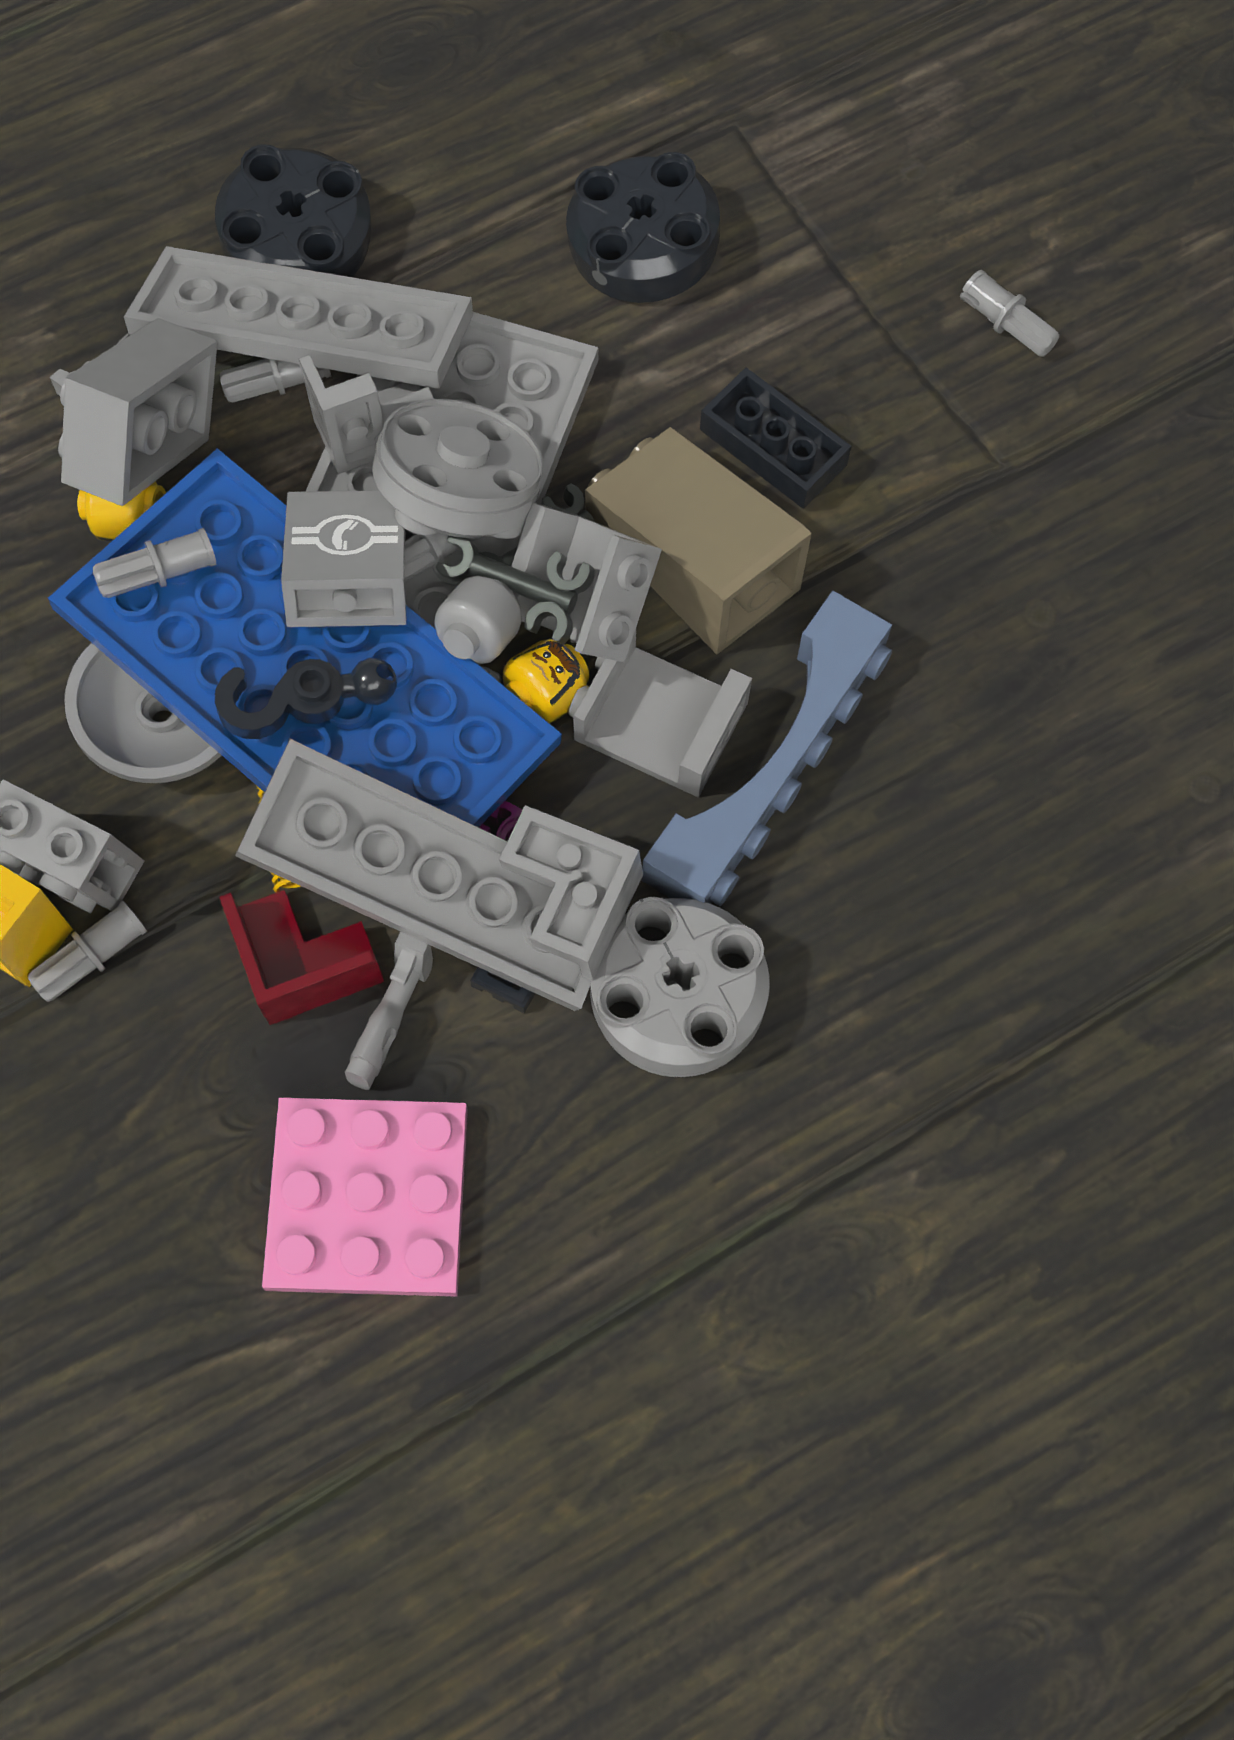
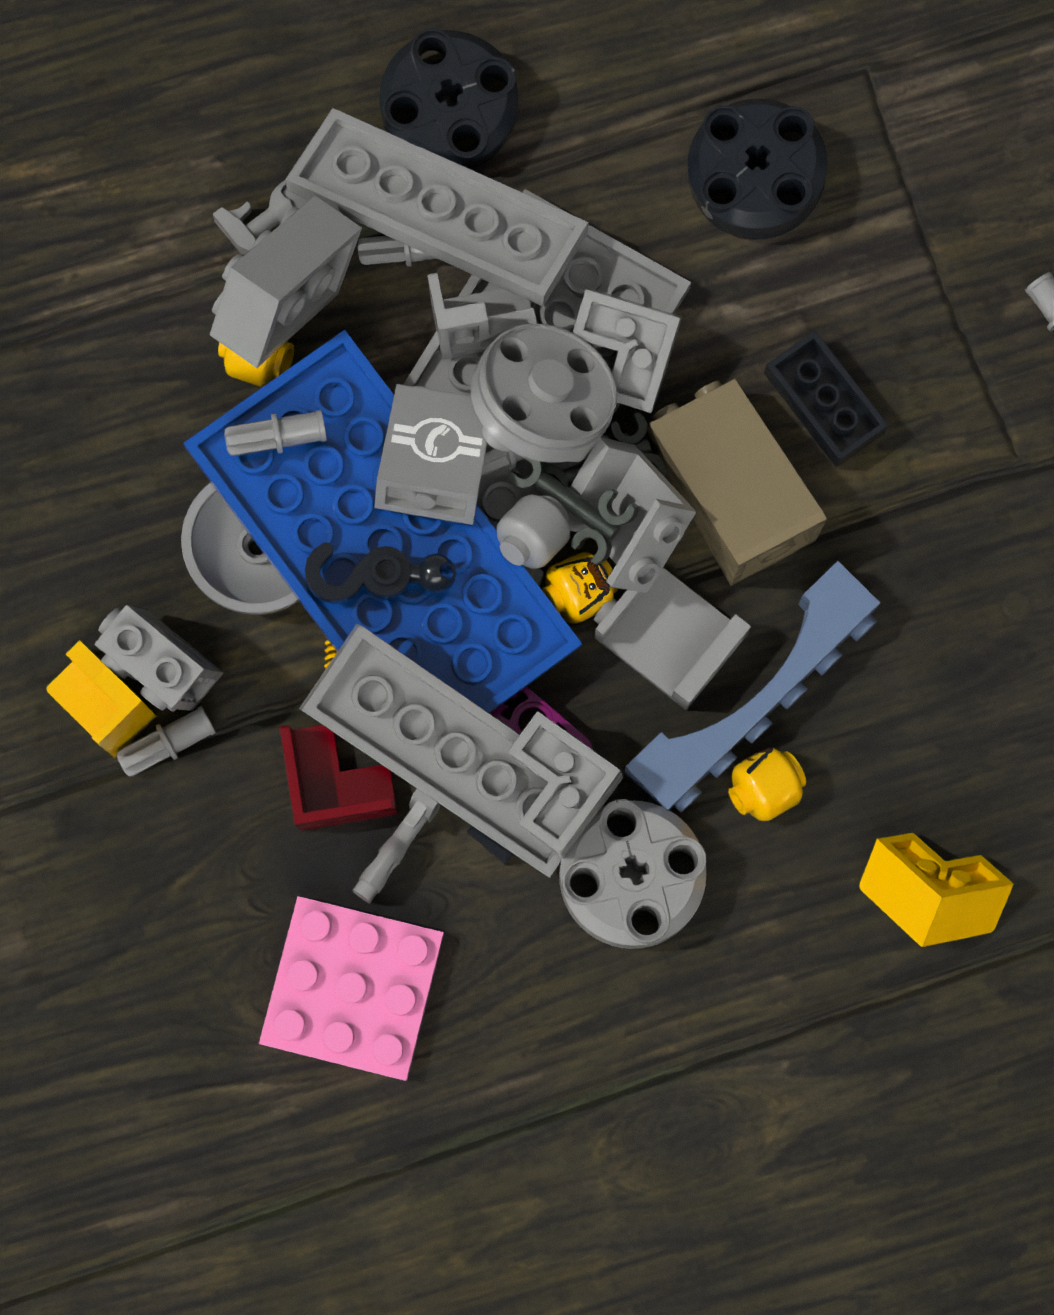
camera: 15 degrees right, 10 degrees up
none -> light grey panel [573,288,683,413]
none -> yellow head [729,747,806,821]
none -> yellow panel [859,833,1014,947]

